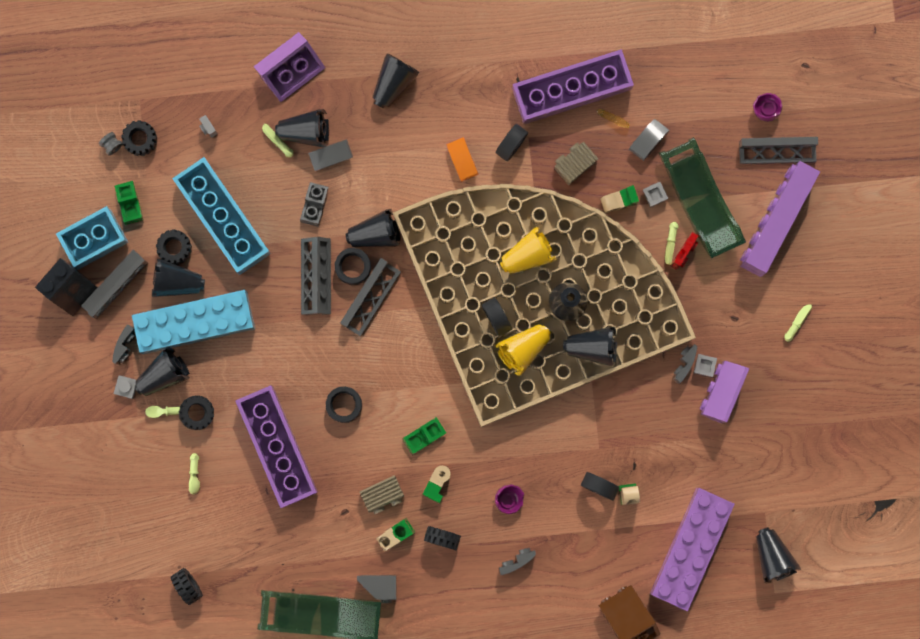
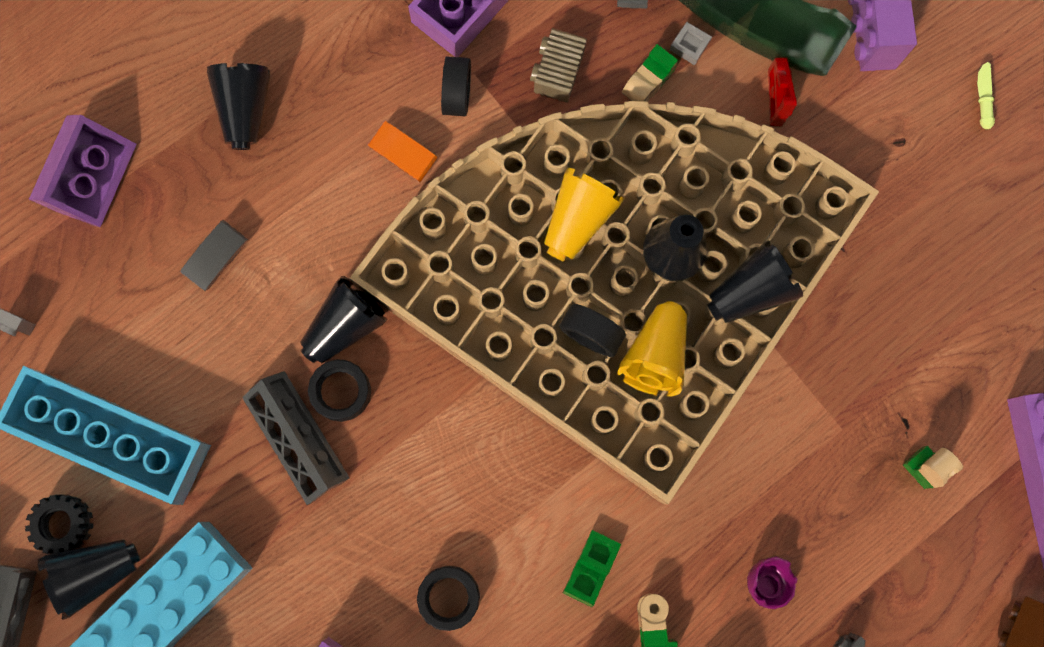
camera: 35 degrees left, 5 degrees down
yellowish green piece [262,123,294,157] -> none
black cone [275,109,330,147] -> none
dark grey slope [300,182,328,227] -> none
dark grey fence [340,258,401,337] -> none
black tyre [581,472,620,501] -> none
yellowish green piece [665,222,678,265] -> none
dark grey slope [673,344,697,384] -> none
light grey plate [693,354,717,377] -> none
medium lavender slope [699,361,749,424] -> none

